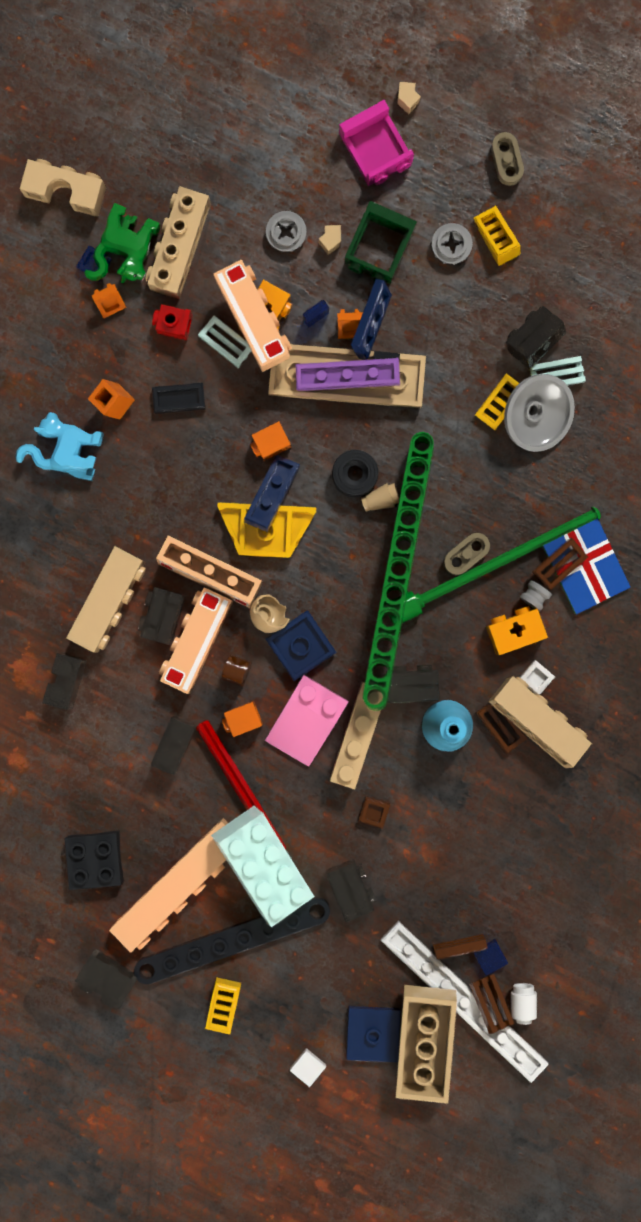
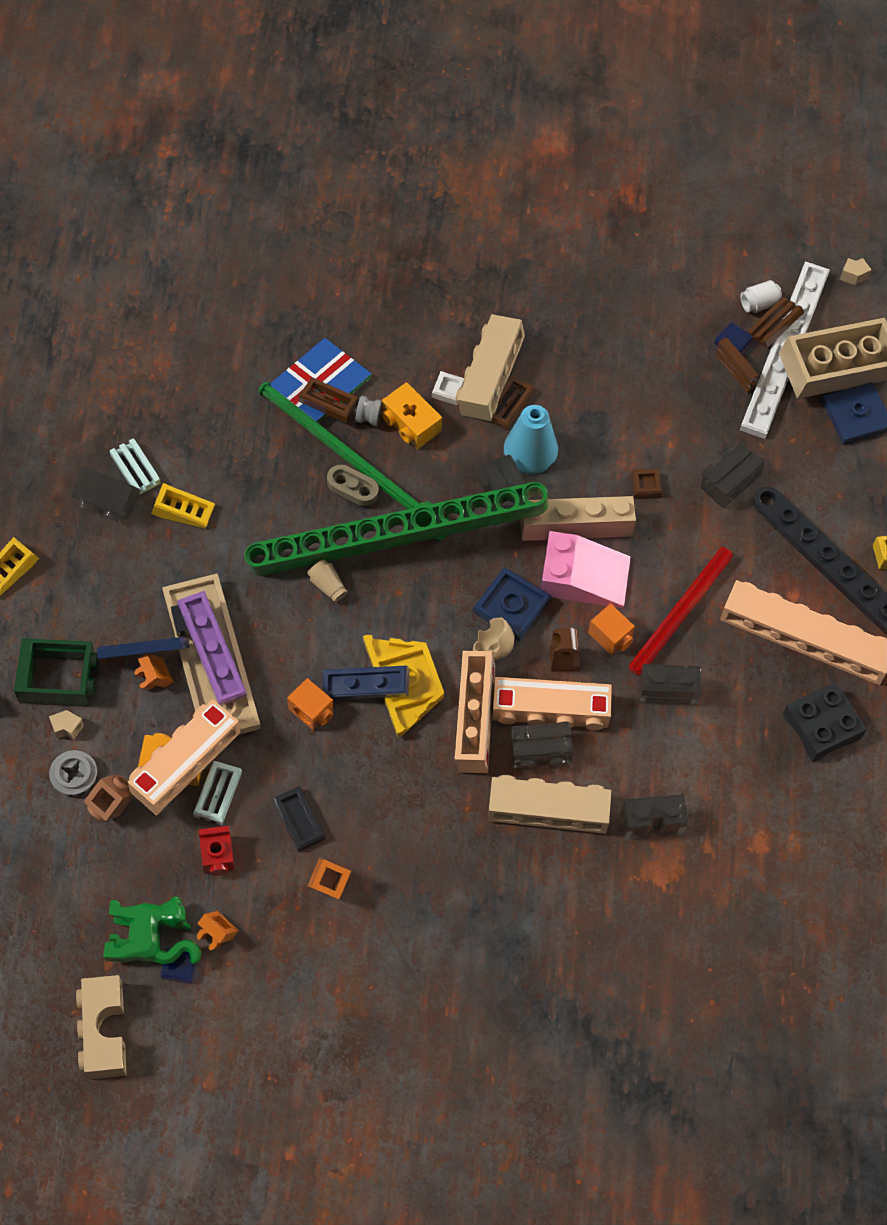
camera: 110 degrees left, 25 degrees down
medium azure animal [15,412,104,481] -> none
tan brick [146,186,211,300] -> none
light aqua brick [211,806,314,927] -> none
clear blue tile [303,300,329,328] -> none
black tyre [332,450,378,497] -> none
light grey gear [431,223,473,265] -> none
light grey dish [504,374,575,452] -> none
none -> nougat brick [84,774,134,822]
none -> tan piece [840,258,871,285]

